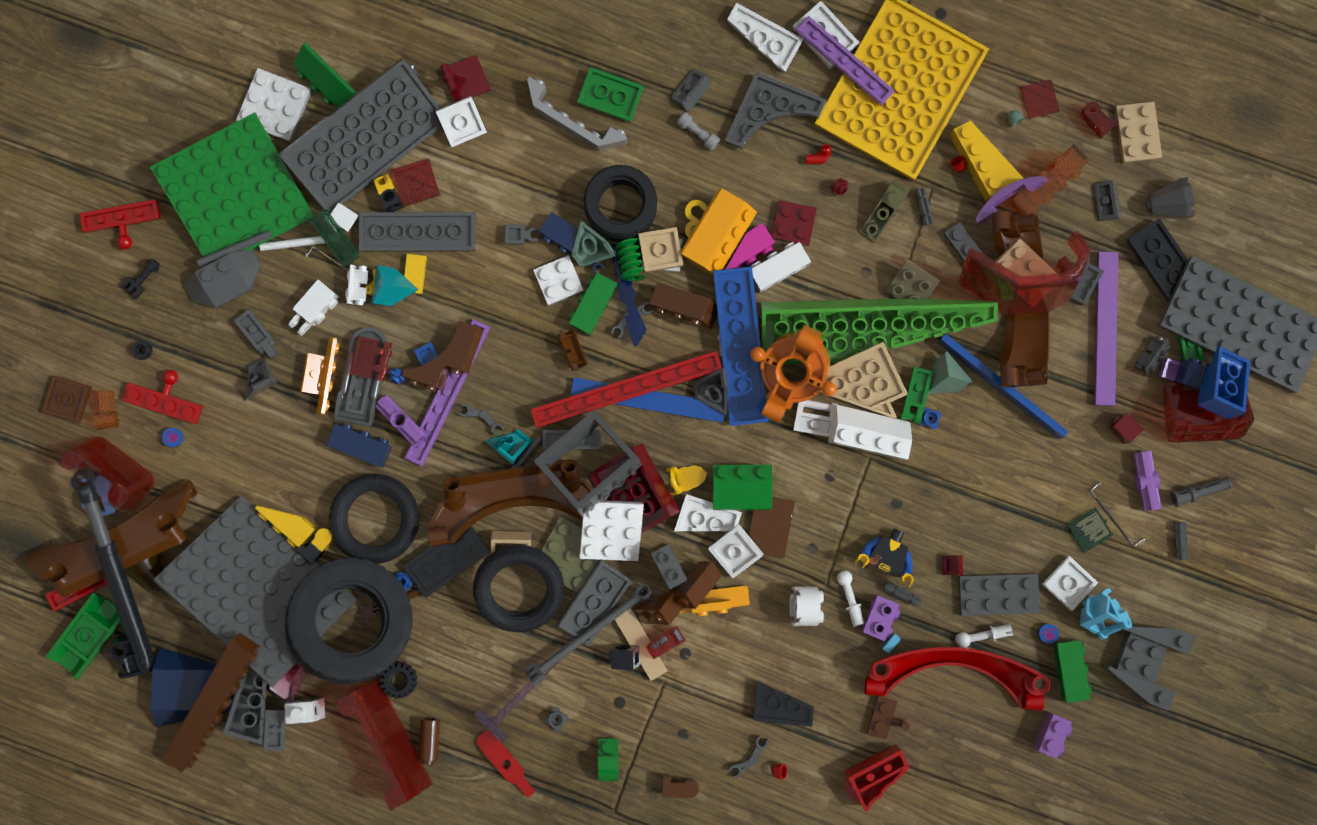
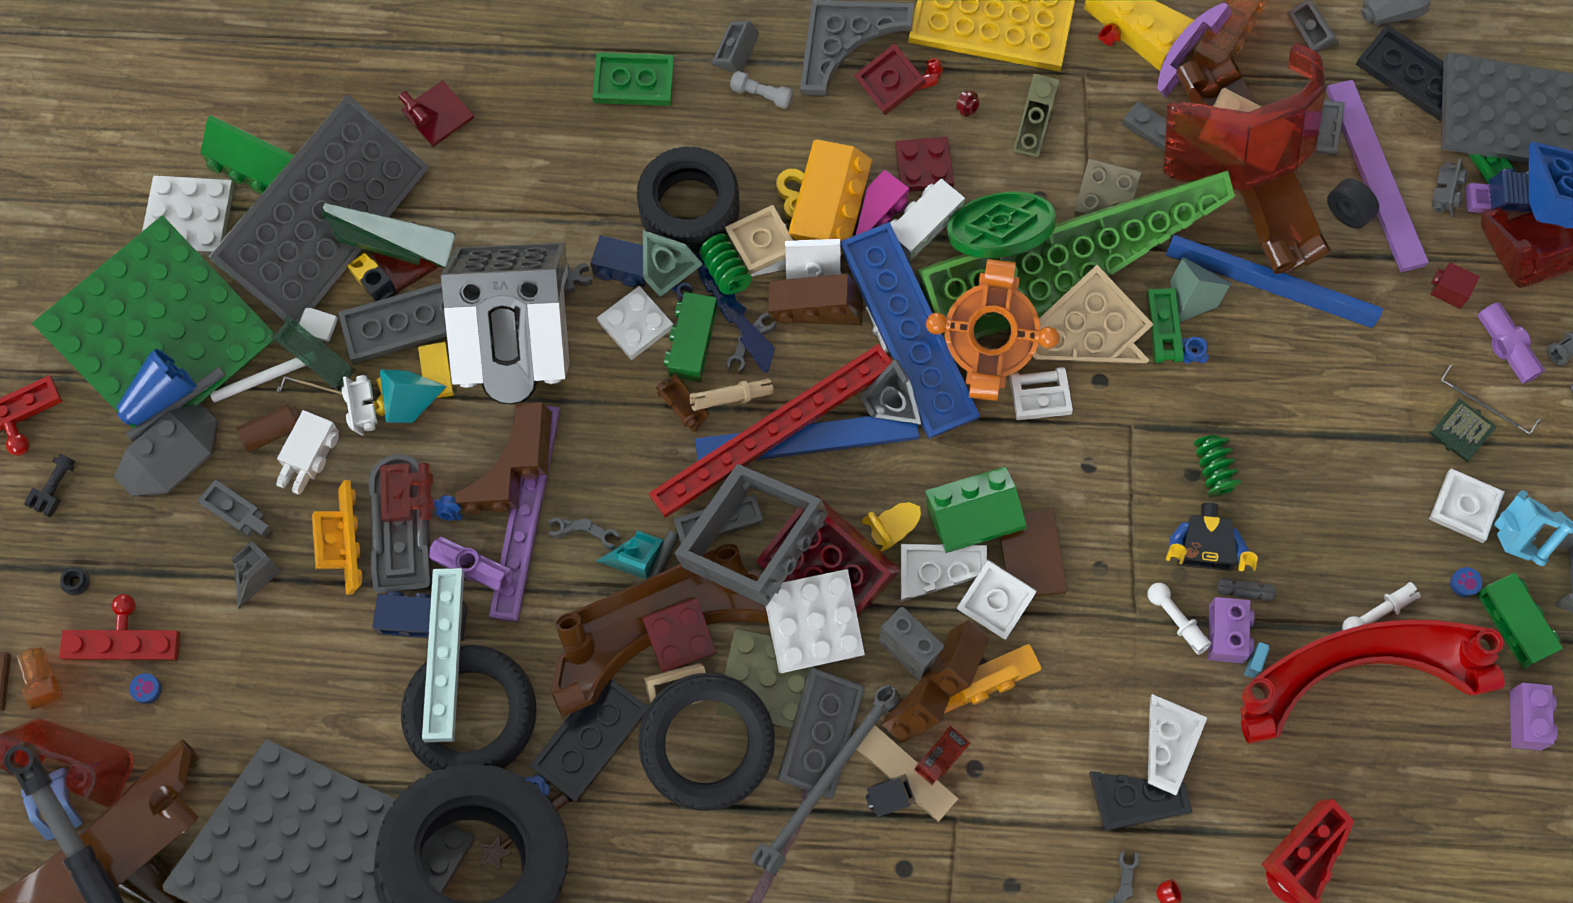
camera: 15 degrees left, 15 degrees down
yellow slope [255,506,319,547] -> none
leg [297,528,334,563] -> none
blue plate [414,342,439,366] -> none
white plate [436,96,486,147] -> none
light grey slope [528,77,627,151] -> none
white brick [789,586,824,626] -> none
white slope [828,405,912,460] -> none
reddish brown plate [867,696,910,740] -> none
dark grey axle [915,188,934,226] -> none
dark red plate [942,555,963,575] -> none
dark grey plate [958,574,1040,616] -> none
none -> blue cone [117,349,197,426]
none -> reddish brown brick [236,404,300,453]
none -> wedge [322,203,456,268]
none -> light aqua plate [422,568,464,742]
none -> piece [441,242,570,405]
none -> dark red plate [642,597,716,673]
none -> tan pin [690,378,773,411]
none -> white plate [785,239,840,280]
none -> dark red plate [854,43,926,116]
none -> green plate [947,192,1056,258]
none -> white wing [1148,694,1207,795]
none -> green piece [1193,435,1242,498]
none -> black tyre [1327,178,1379,229]

